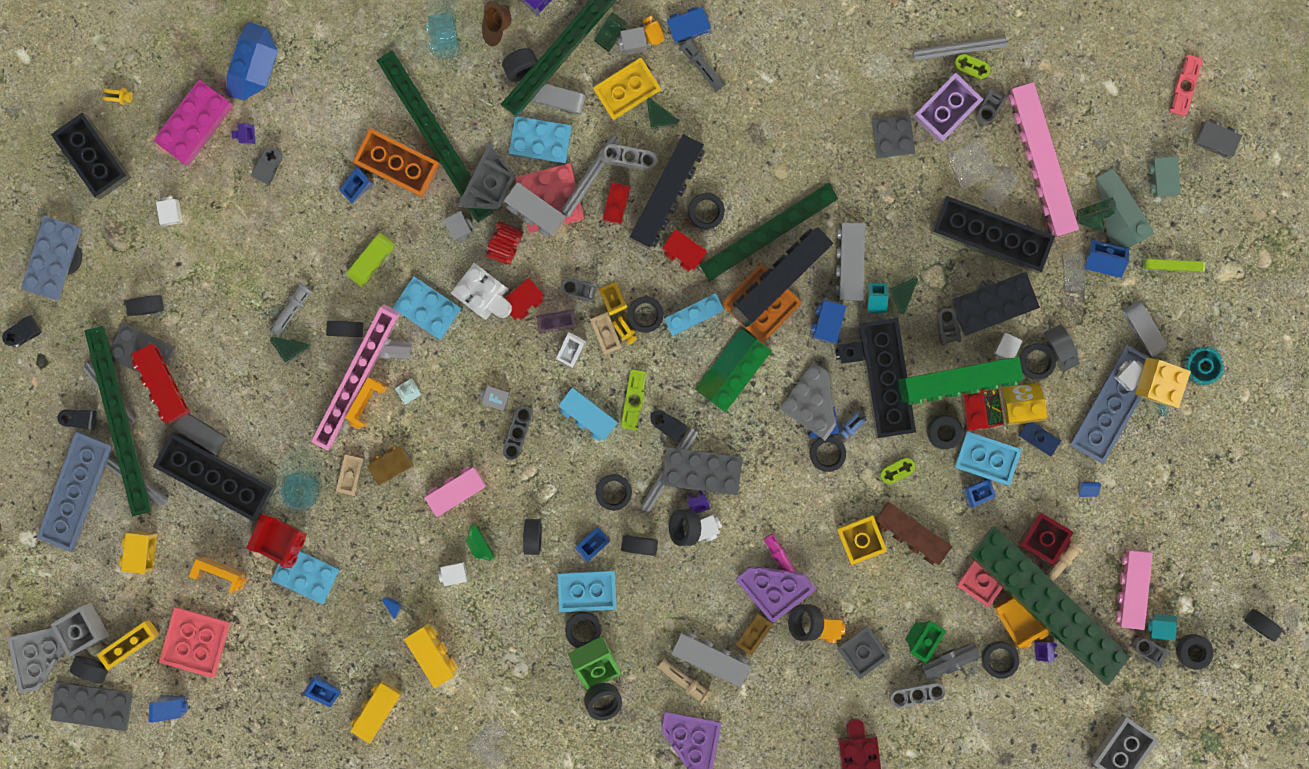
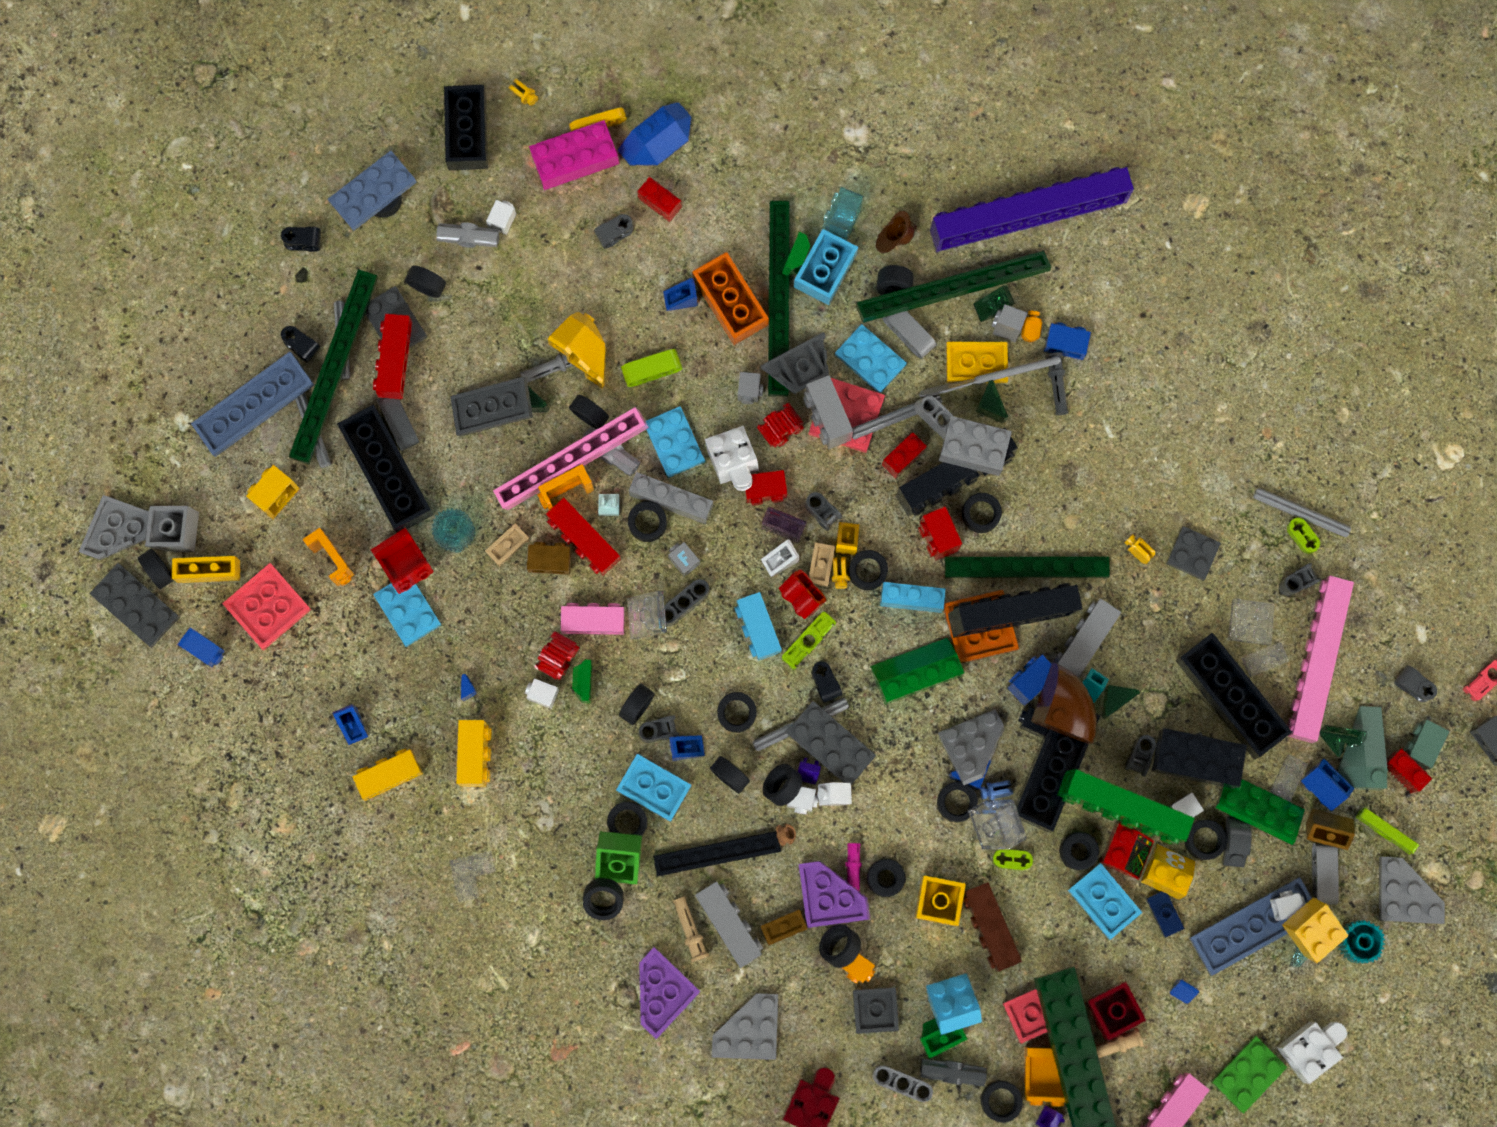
camera: 30 degrees right, 10 degrees down
dark purple tile [231,123,256,145] -> none
lavender brick [913,73,983,144] -> none
blue slope [962,479,996,508] -> none
none -> light grey piece [437,223,499,248]
none -> dark grey plate [450,377,533,436]
none -> red brick [535,631,580,680]
none -> red brick [546,497,621,576]
none -> yellow brick [548,312,606,389]
none -> yellow beam [569,108,627,131]
none -> clear plate [627,591,667,639]
none -> black tyre [628,502,667,542]
none -> light grey brick [629,472,713,525]
none -> red brick [637,177,682,222]
none -> dark grey piece [639,715,680,743]
none -> black tile [653,831,781,877]
none -> light grey plate [712,993,778,1060]
none -> medium nougat plate [776,824,796,846]
none -> red brick [779,569,827,619]
none -> green slope [782,232,810,276]
none -> medium azure brick [794,229,858,305]
none -> white brick [817,783,852,806]
none -> black tyre [867,859,906,897]
none -> light grey piece [919,356,1061,397]
none -> medium azure brick [926,973,982,1035]
none -> light grey brick [939,416,1012,476]
none -> clear brick [968,799,1027,849]
none -> reddish brown brick [1031,663,1097,744]
none -> yellow arm [1124,534,1156,564]
none -> bright green plate [1211,1036,1288,1114]
none -> green plate [1215,779,1305,845]
none -> white brick [1276,1022,1347,1084]
none -> pearl gold brick [1306,808,1355,850]
none -> light grey plate [1379,857,1445,924]
none -> red brick [1387,748,1433,793]
none -> dark grey piece [1394,665,1437,702]

